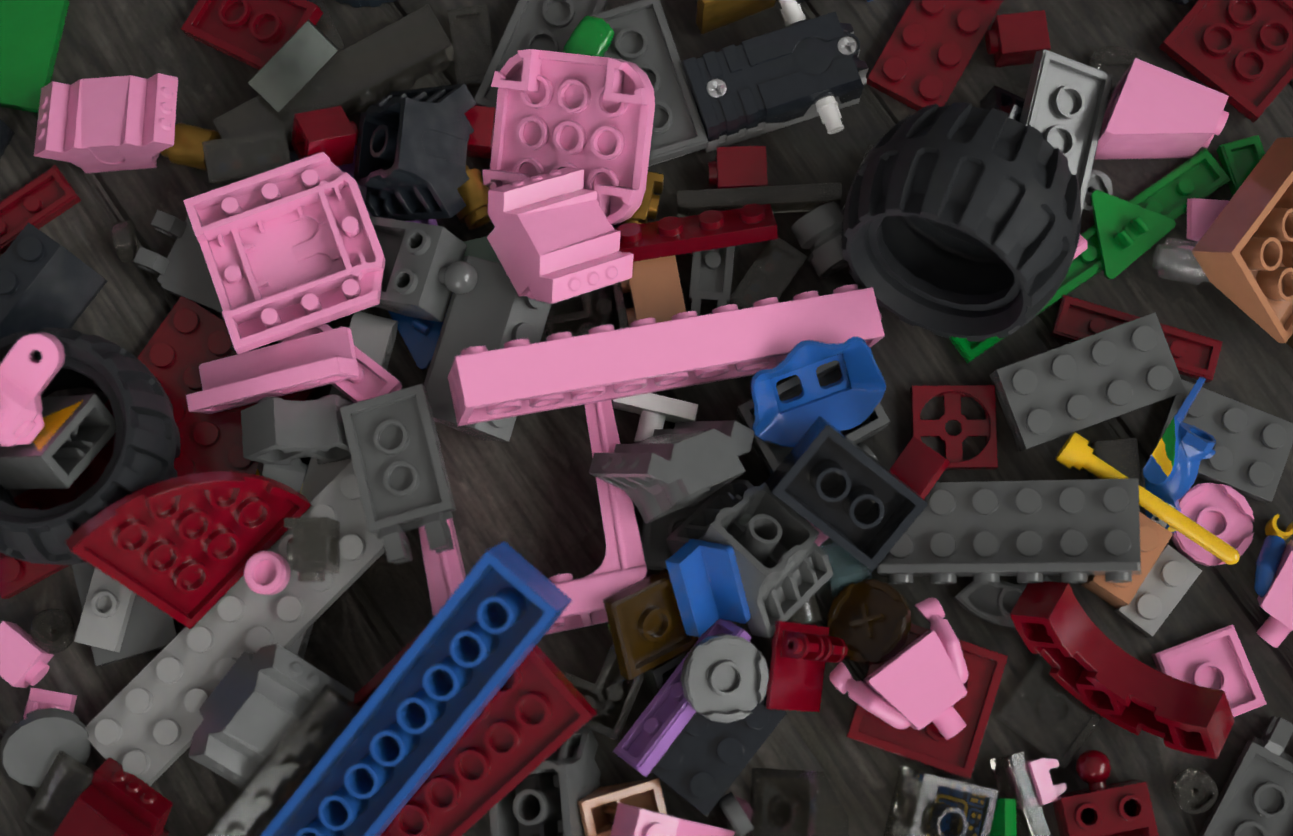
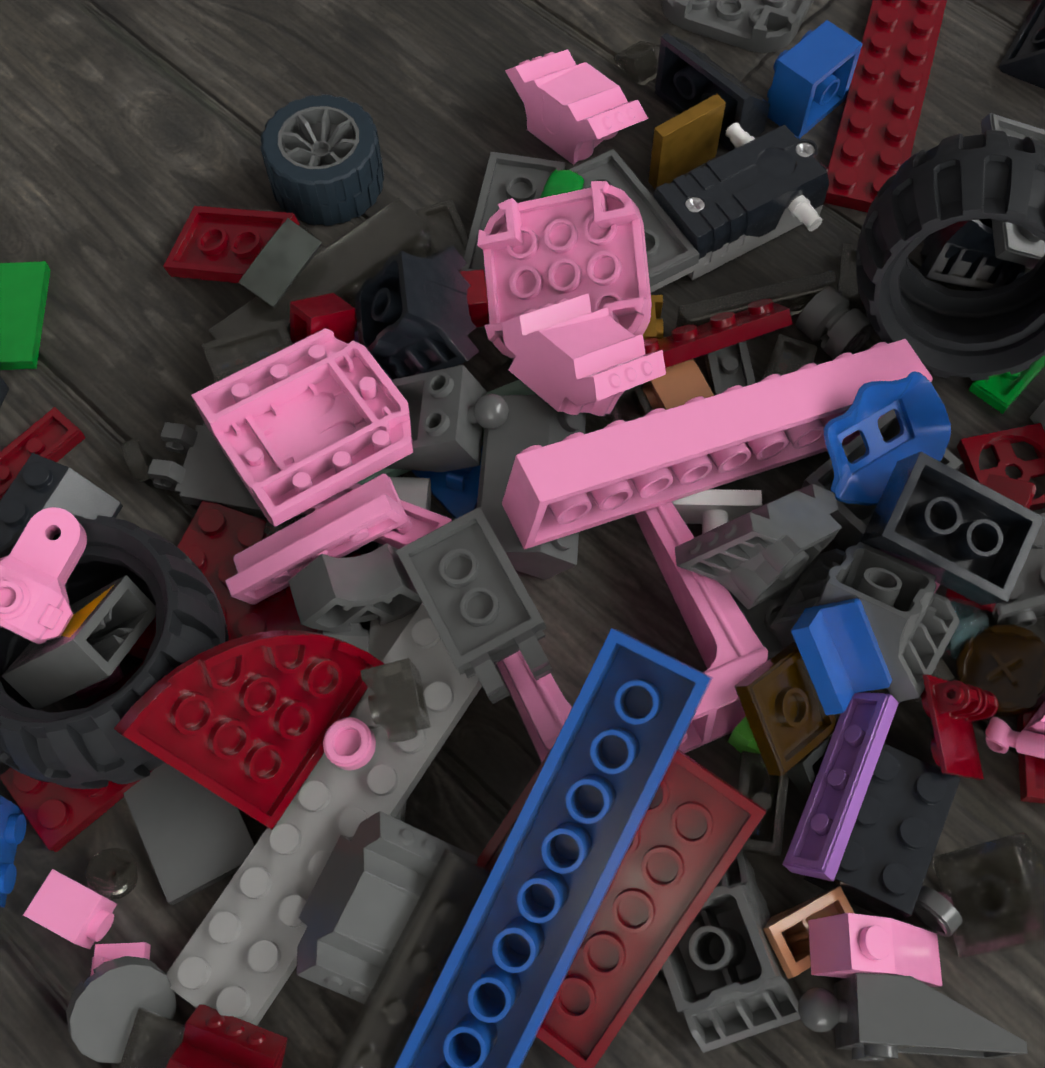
camera: 10 degrees left, 15 degrees down
bright pink slope [34,73,178,173] -> none
light grey plate [74,567,136,653] -> none
pearl gold brick [160,123,224,171] -> none
pearl gold brick [456,166,491,230] -> none
dark grey tile [680,633,769,723] -> none
dark red brick [708,146,768,198] -> none
dark red brick [985,10,1051,68] -> none

